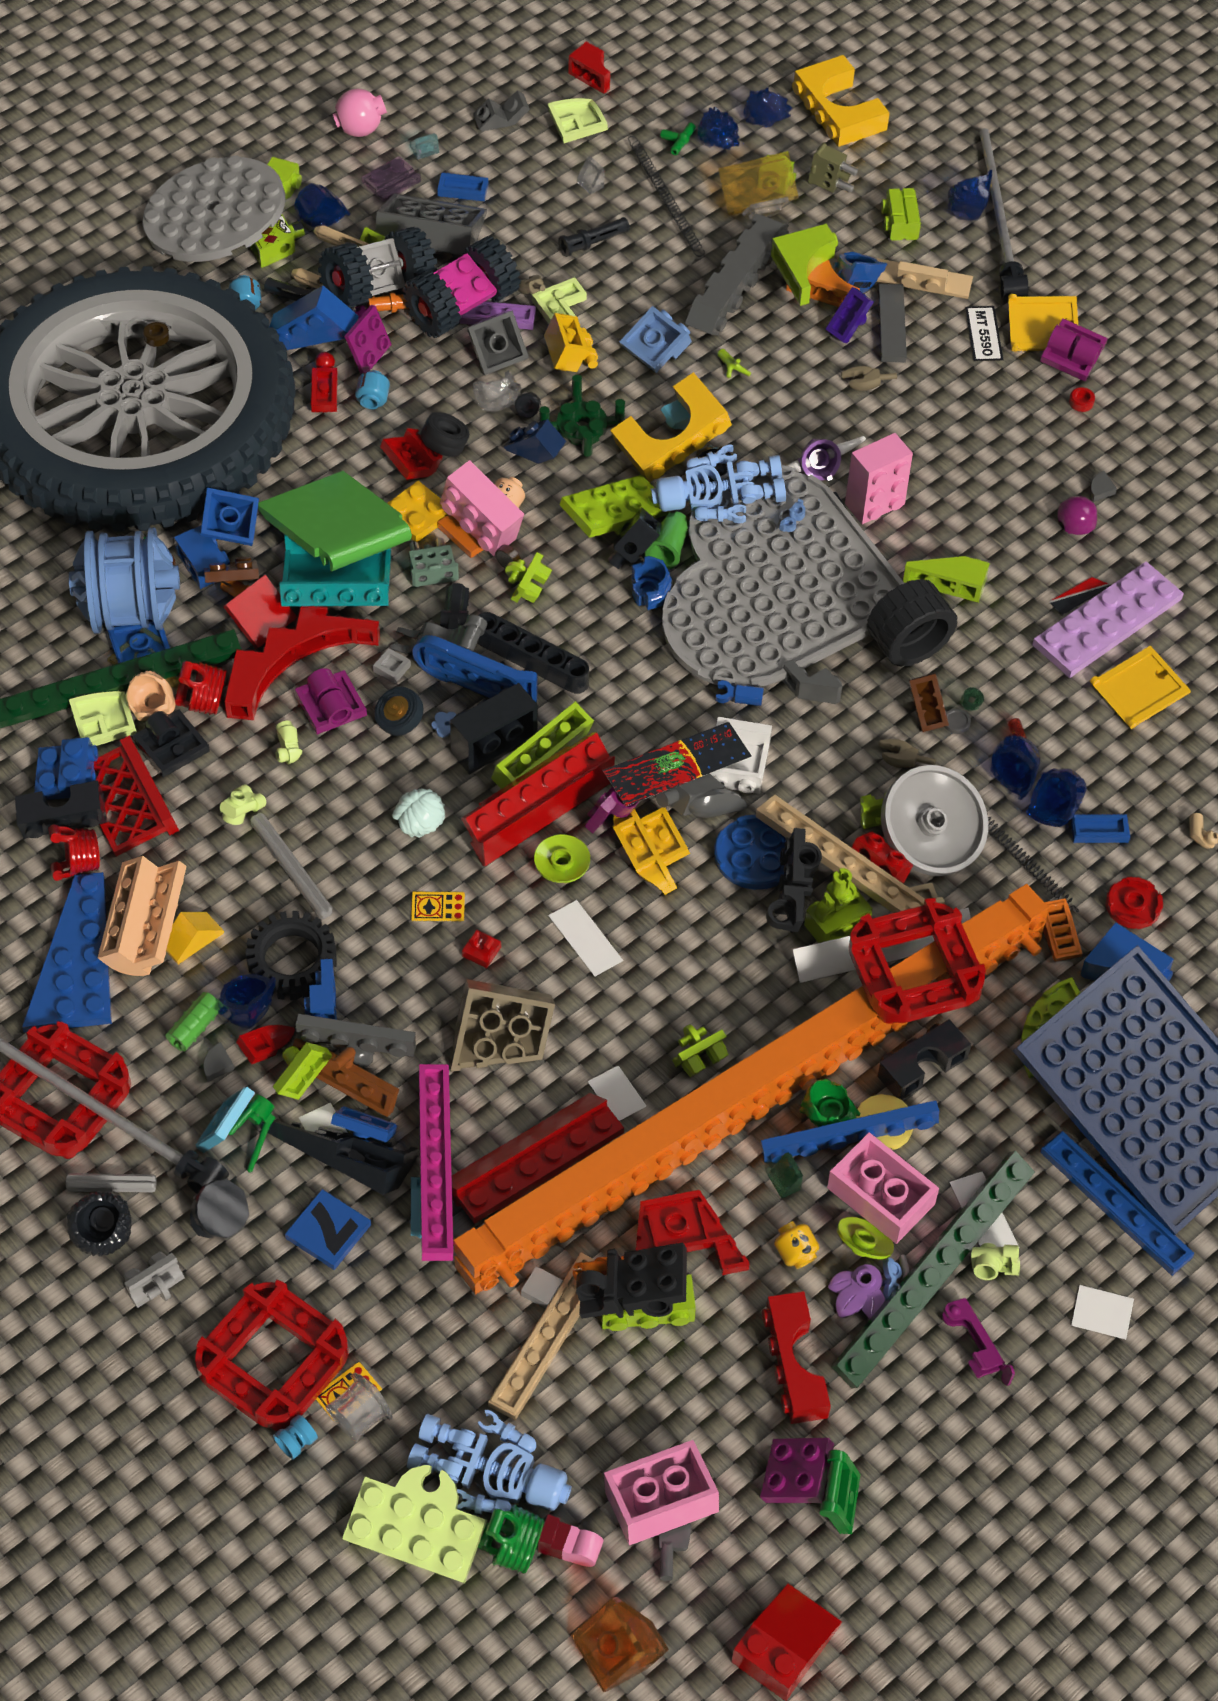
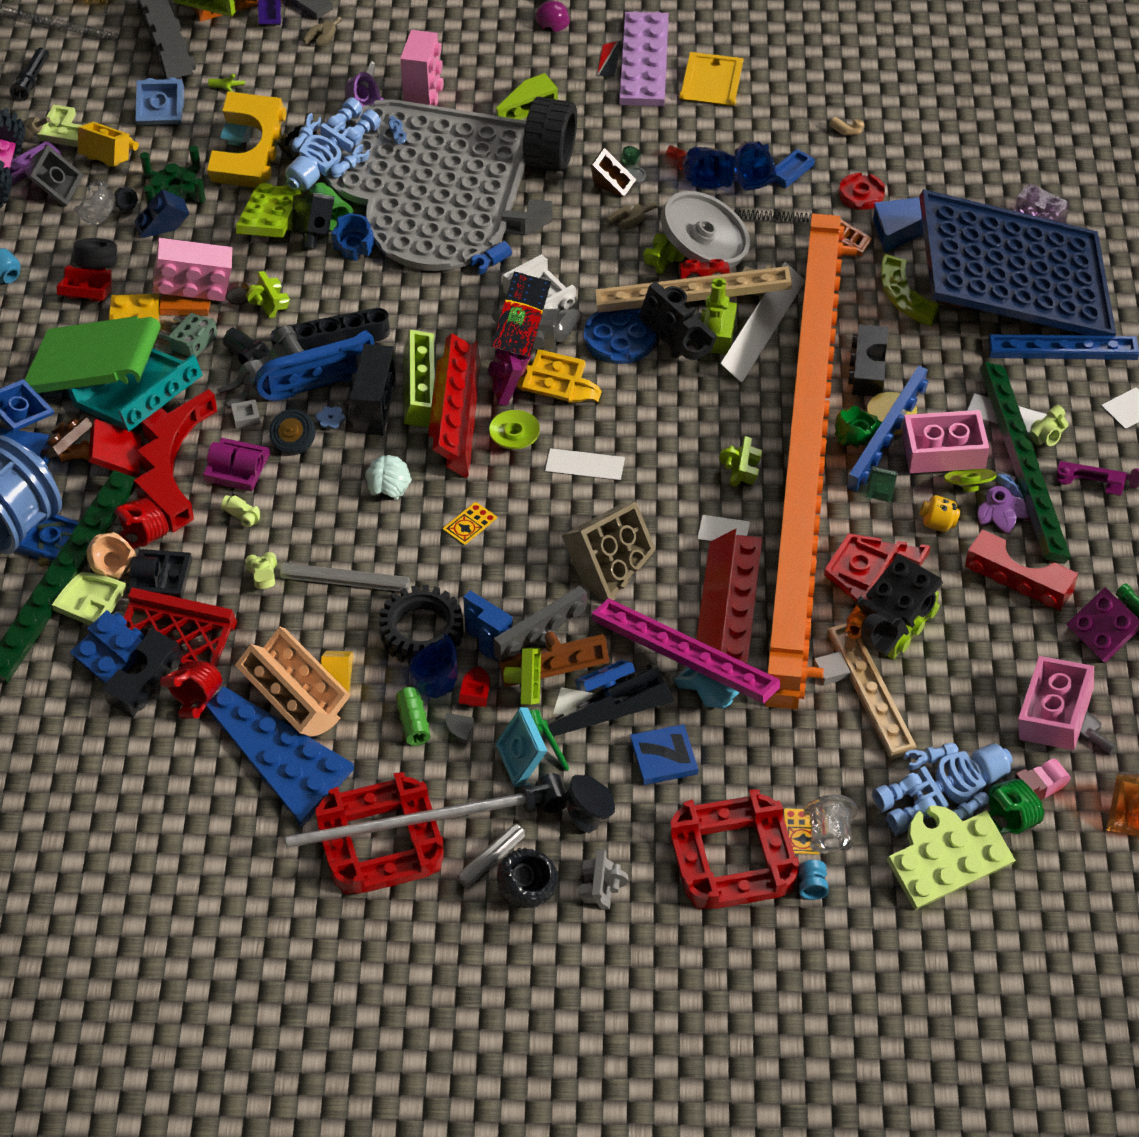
camera: 45 degrees left, 5 degrees down
red tile [462,929,501,968] -> none
red plate [849,898,986,1024] -> none

